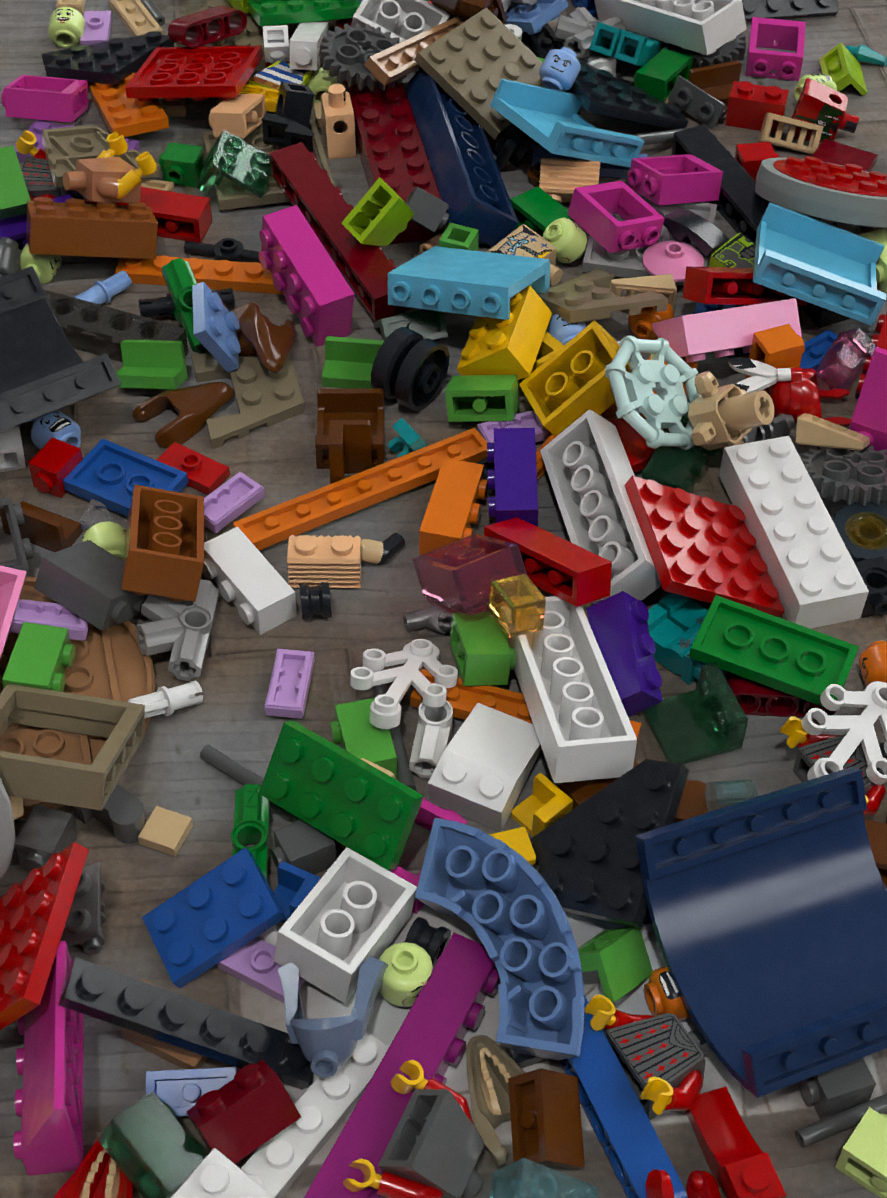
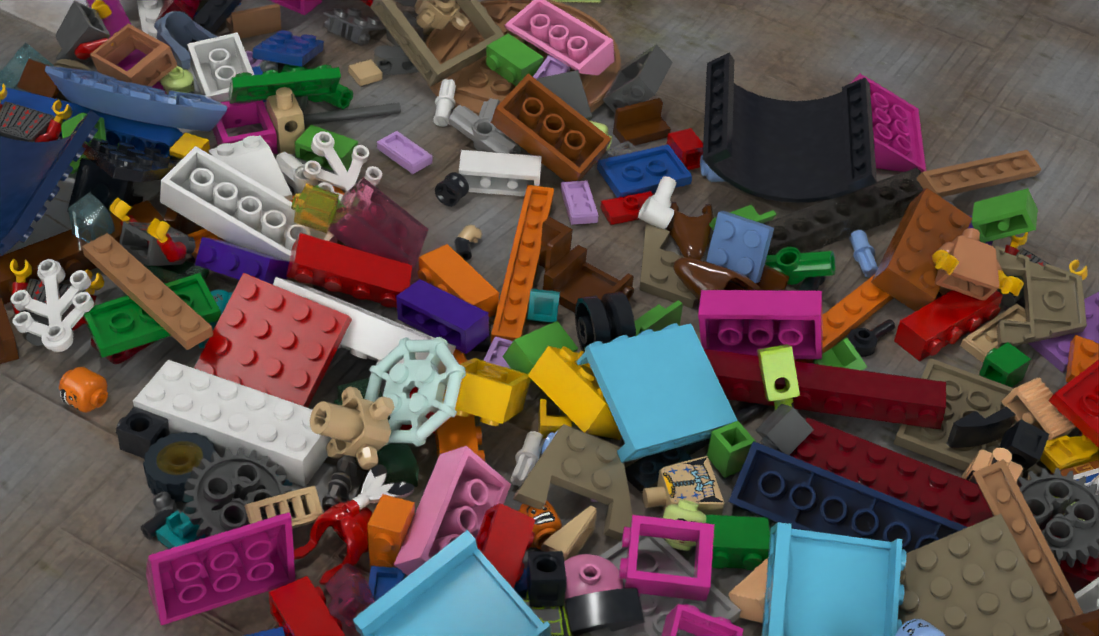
camera: 125 degrees right, 5 degrees down
clear green bracket [196,130,271,198] -> none
light nougat brick [287,535,362,588] -> none
none -> medium nougat plate [82,233,213,350]
none -> nougat window [90,23,178,87]
none -> torso [109,197,196,266]
none -> black brick [526,551,567,606]
none -> white pin [638,176,676,230]

